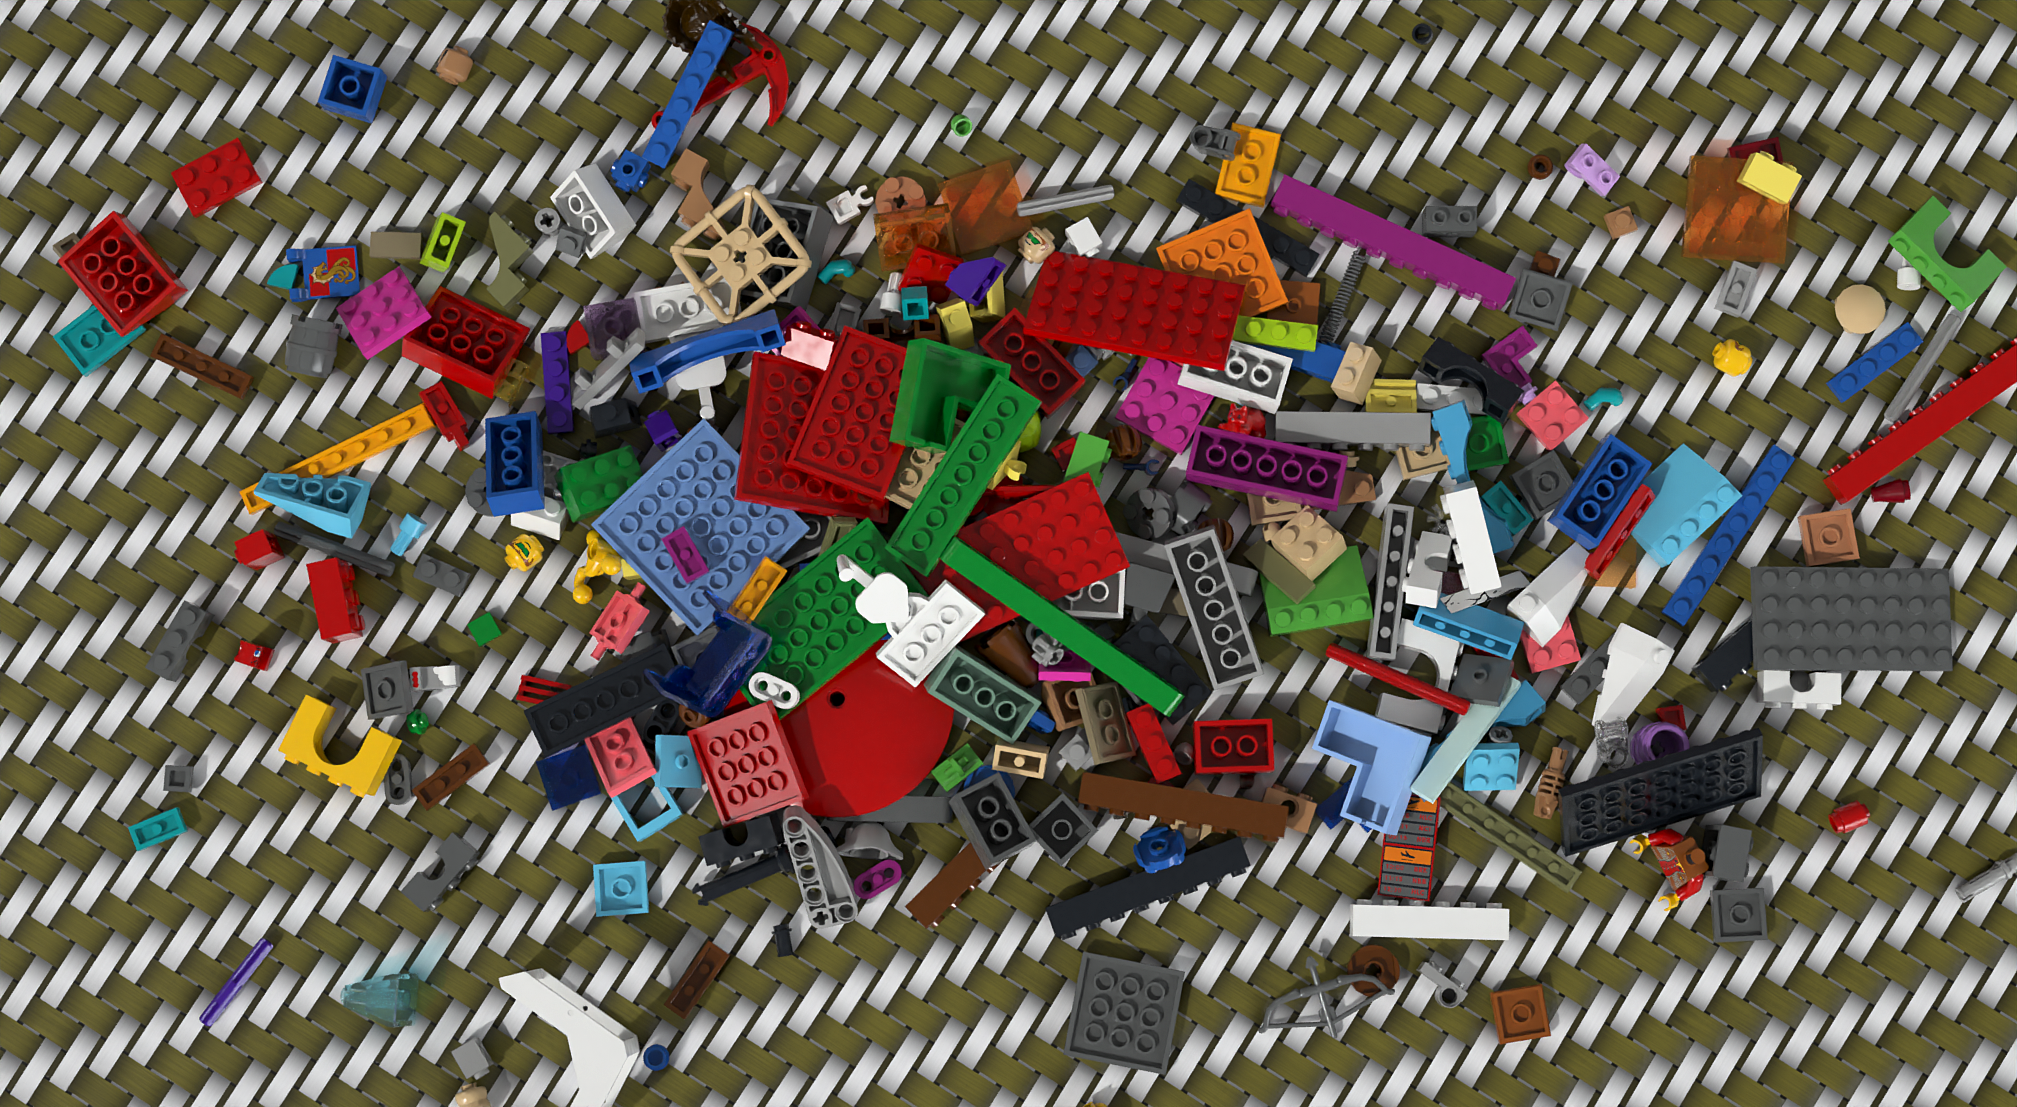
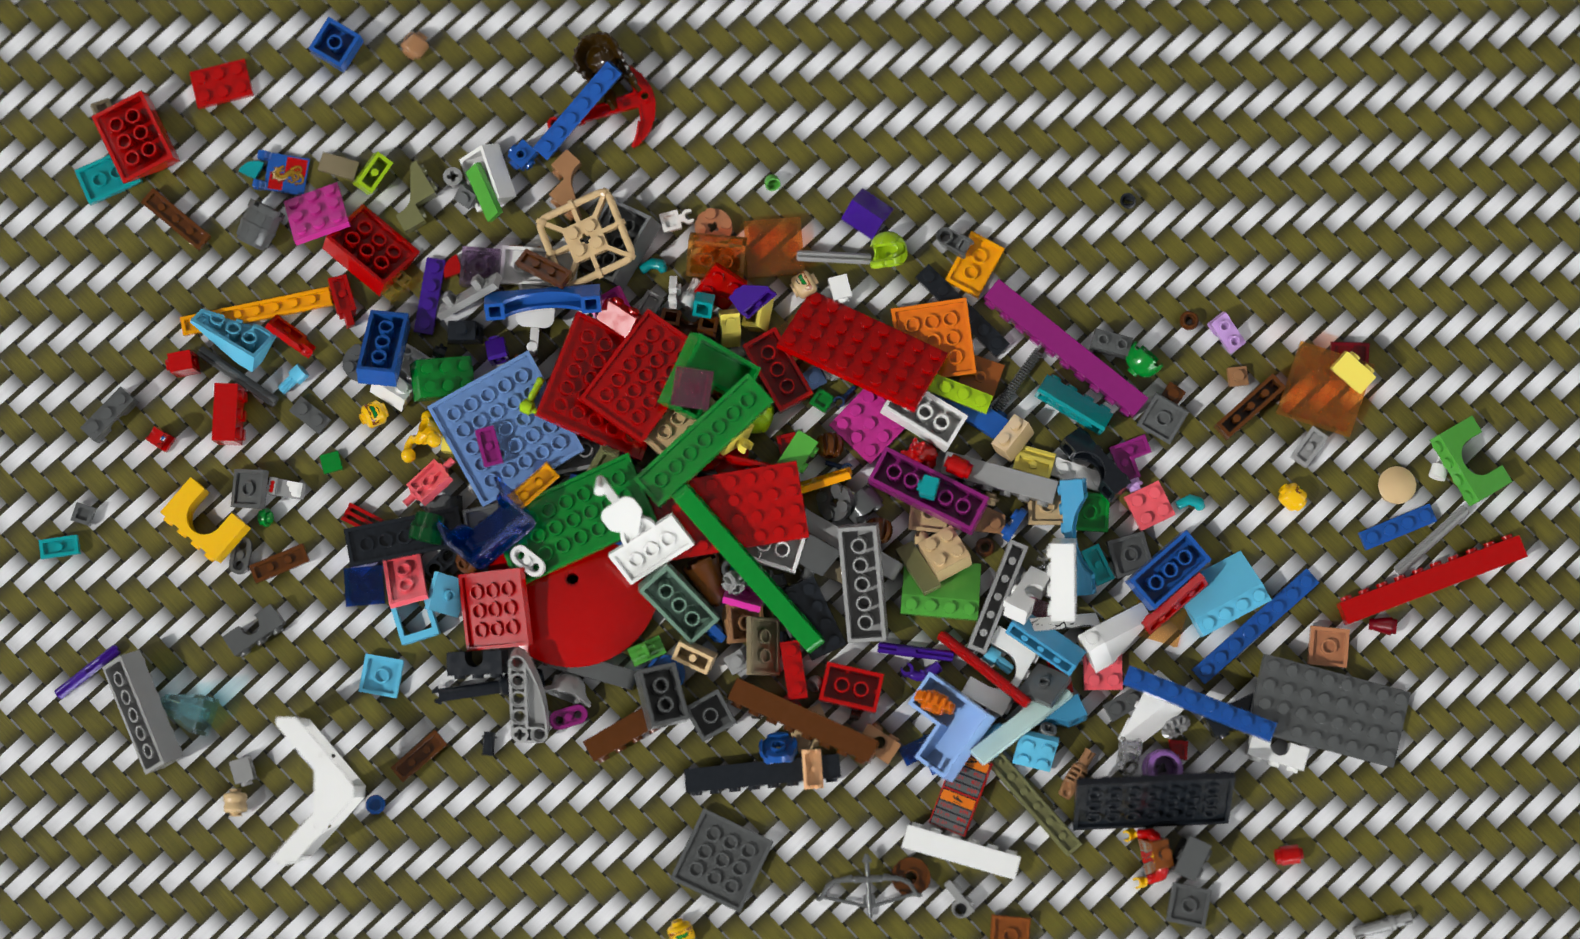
camera: 15 degrees right, 0 degrees up
none -> light grey brick [102,650,183,775]
none -> red hinge [265,315,317,358]
none -> dark green piece [408,511,445,545]
none -> bright green tile [465,162,503,222]
none -> reddish brown plate [515,249,573,290]
none -> lime piece [519,377,545,415]
none -> white plate [668,276,682,309]
none -> clear pink plate [671,366,714,410]
none -> light orange tile [800,467,853,494]
none -> light nougat hinge [802,749,824,789]
none -> green tile [809,387,835,414]
none -> dark purple slope [841,188,894,240]
none -> lime helmet [870,231,908,269]
none -> dark purple axle [877,642,954,662]
none -> dark purple piece [900,661,943,682]
none -> orange gear [914,689,956,715]
none -> teal plate [917,474,940,501]
none -> red brick [944,454,974,479]
none -> reddish brown plate [975,537,995,557]
none -> medium azure piece [982,645,1014,674]
none -> blue plate [1001,507,1028,542]
none -> teal slope [1034,374,1113,436]
none -> blue plate [1122,666,1277,742]
none -> green cylinder [1125,341,1164,378]
none -> light grey gear [1161,715,1191,739]
none -> reddish brown brick [1214,373,1286,441]

